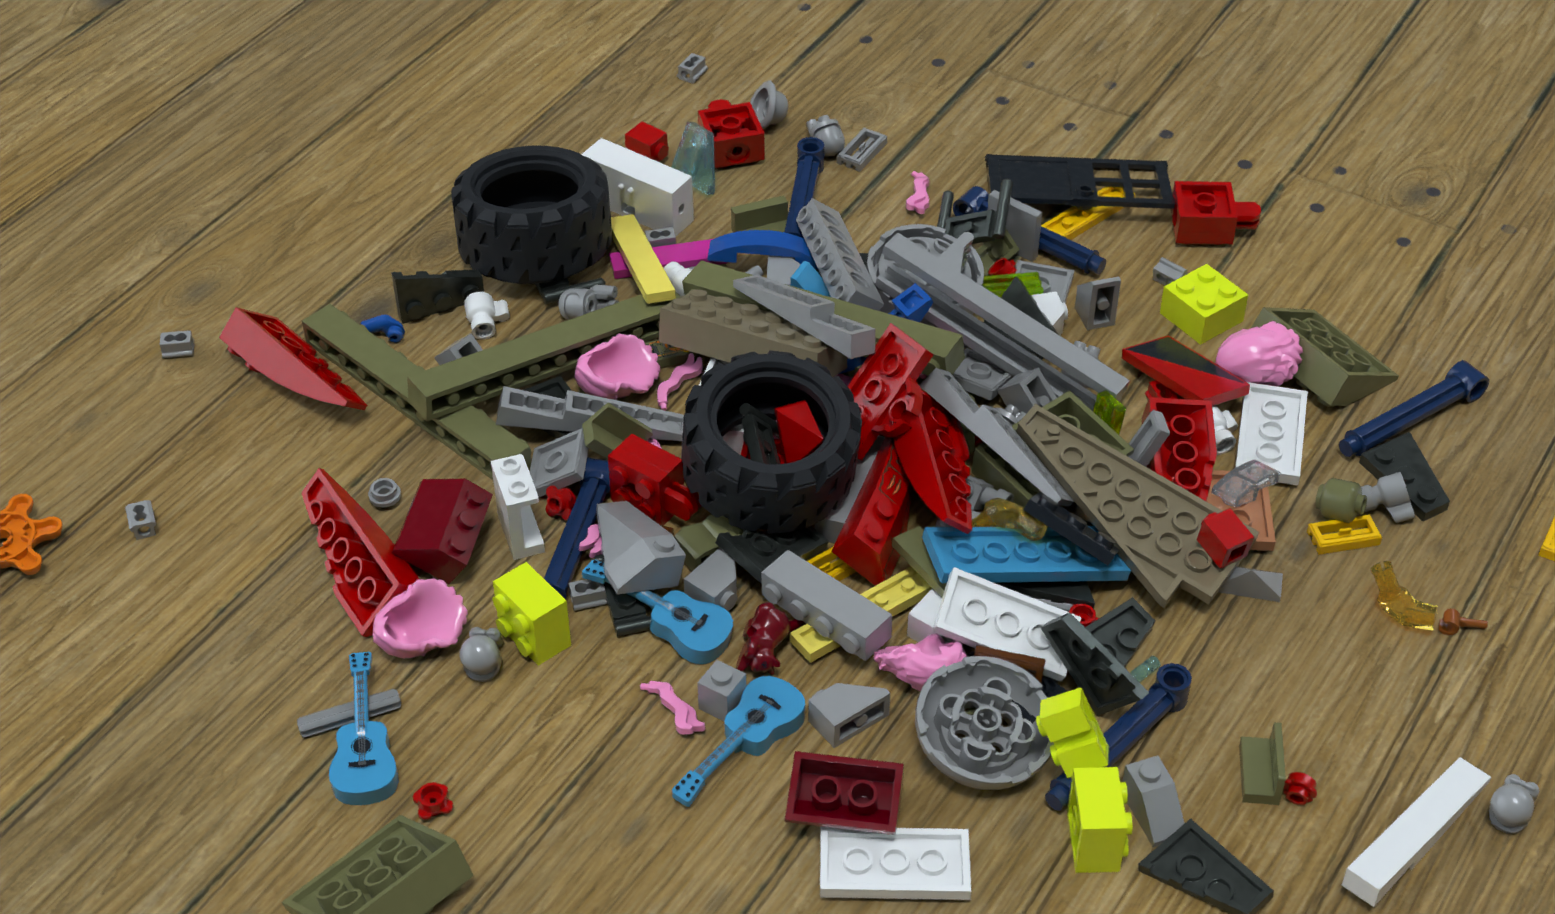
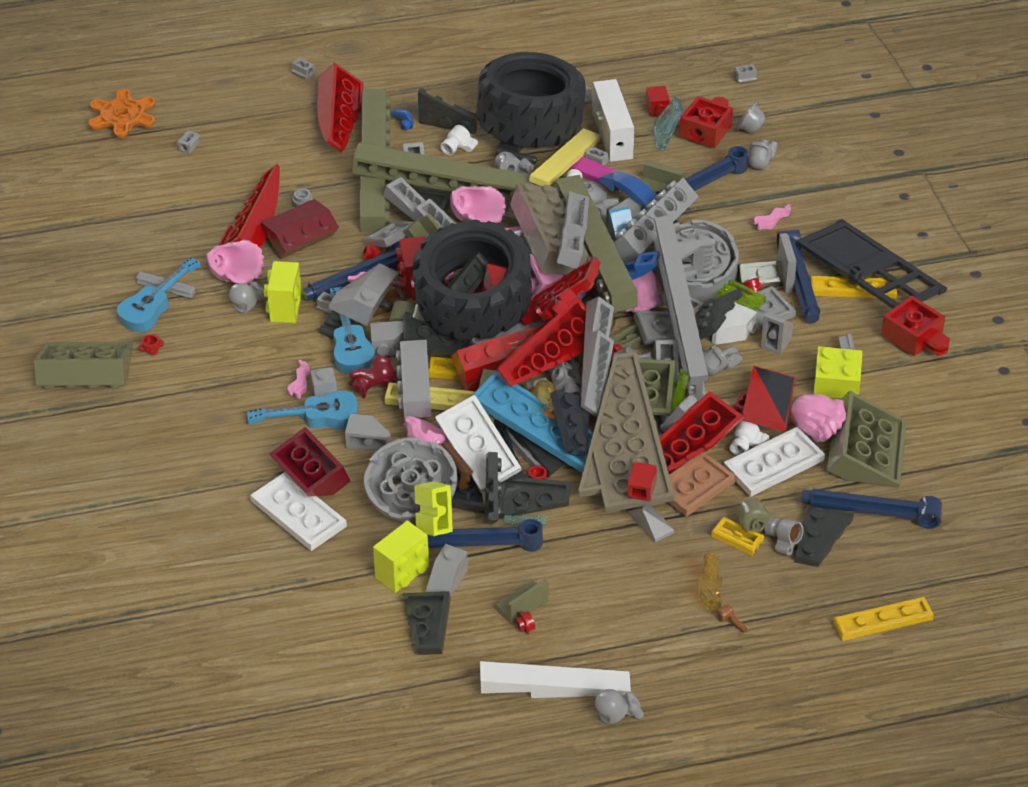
camera: 45 degrees right, 0 degrees up
white panel [491,454,545,560] -> none
light grey tile [837,128,887,172] -> none
pearl dark grey plate [937,179,1013,244] -> none
clear slope [1211,459,1281,507] -> none

